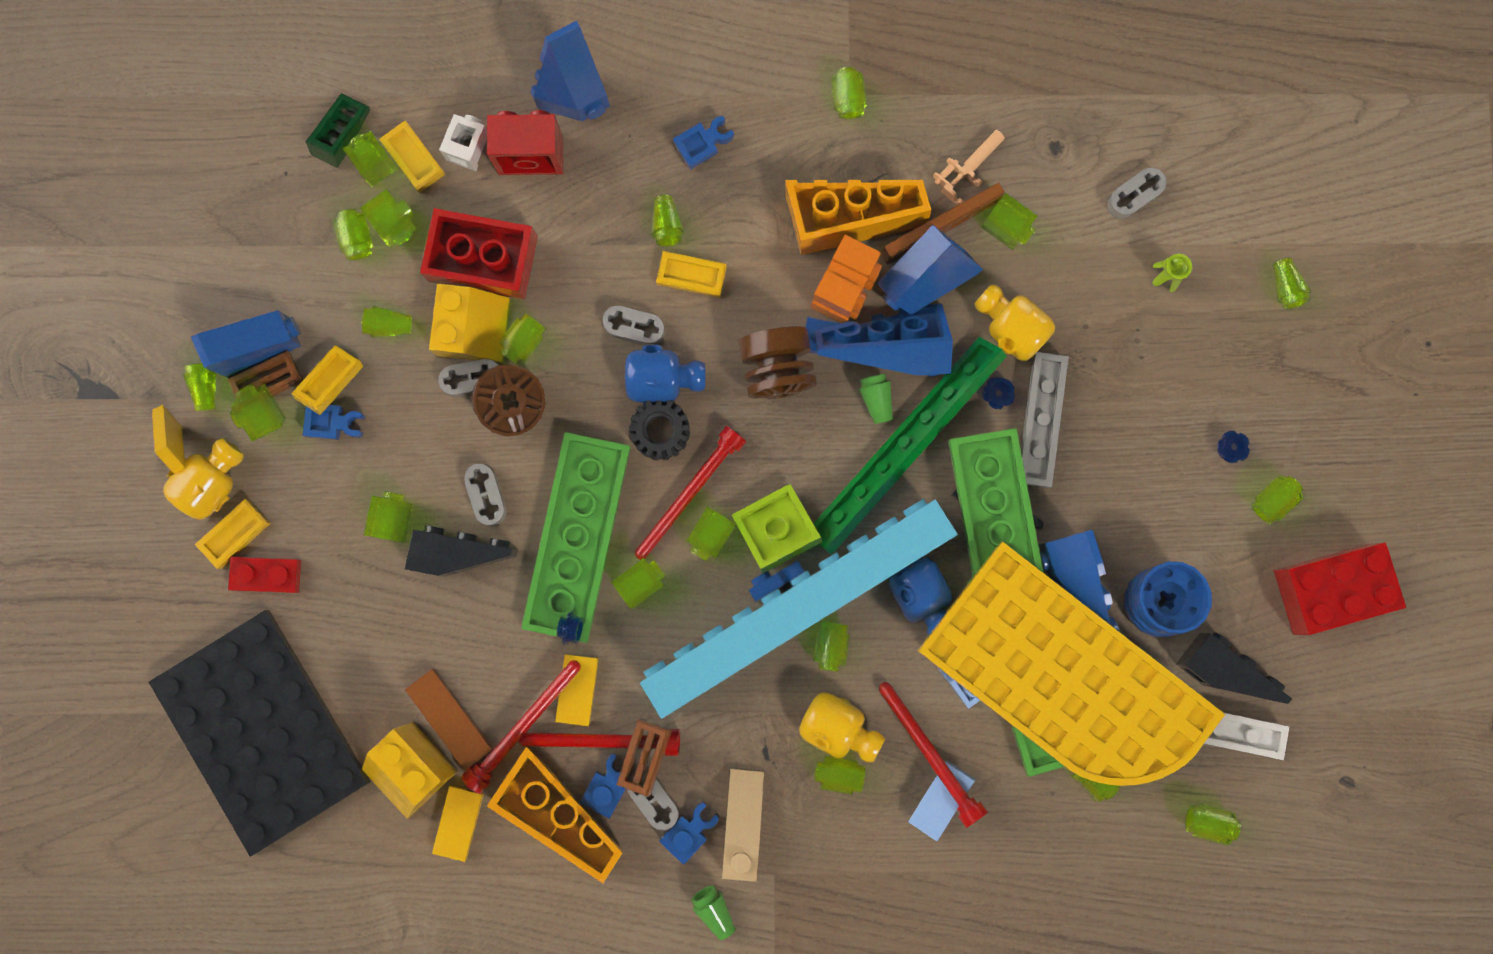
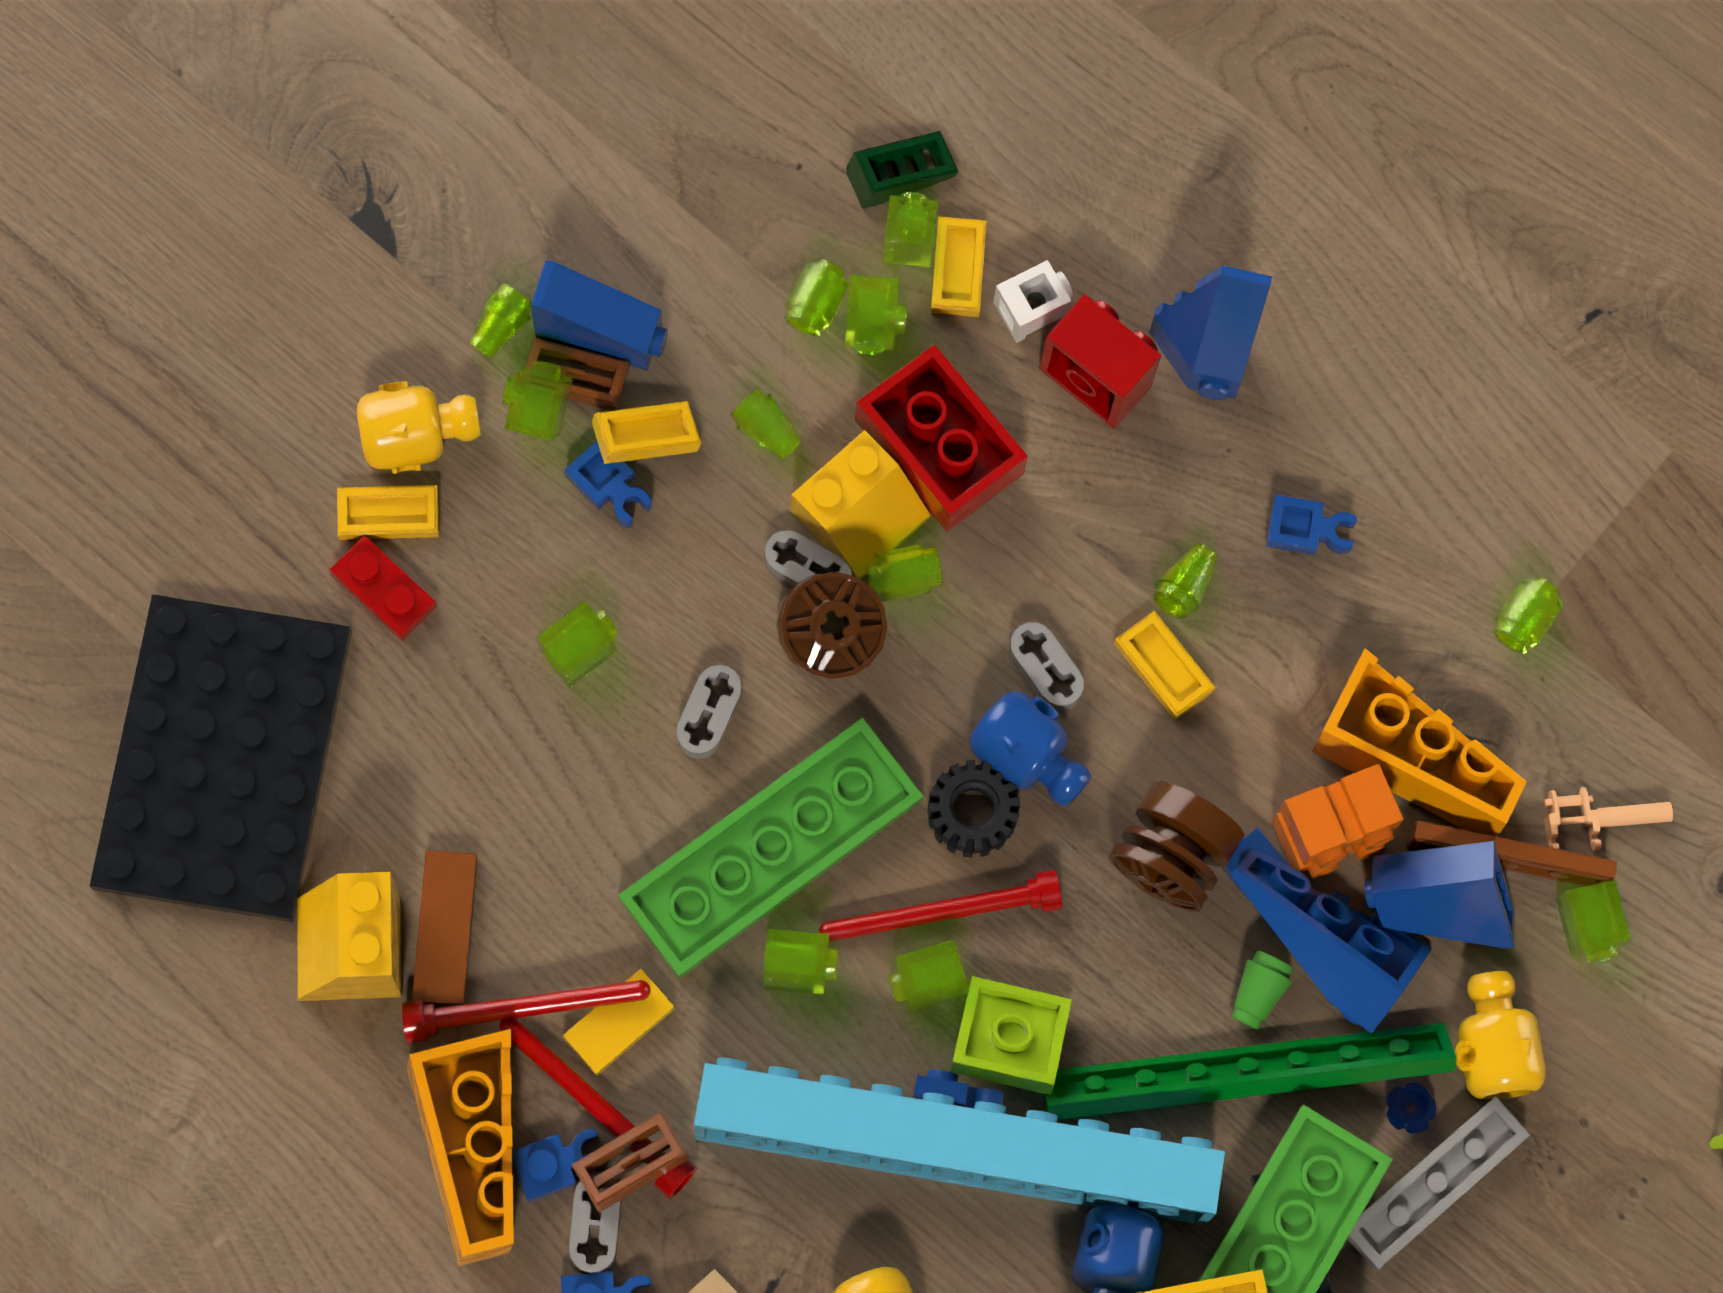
camera: 35 degrees right, 10 degrees down
yellow tile [152,405,185,473] -> none
black slope [405,525,518,577] -> none
yellow tile [432,785,484,862] -> none
clear blue plate [557,612,583,645] -> none
clear neon green brick [813,622,850,672] -> none

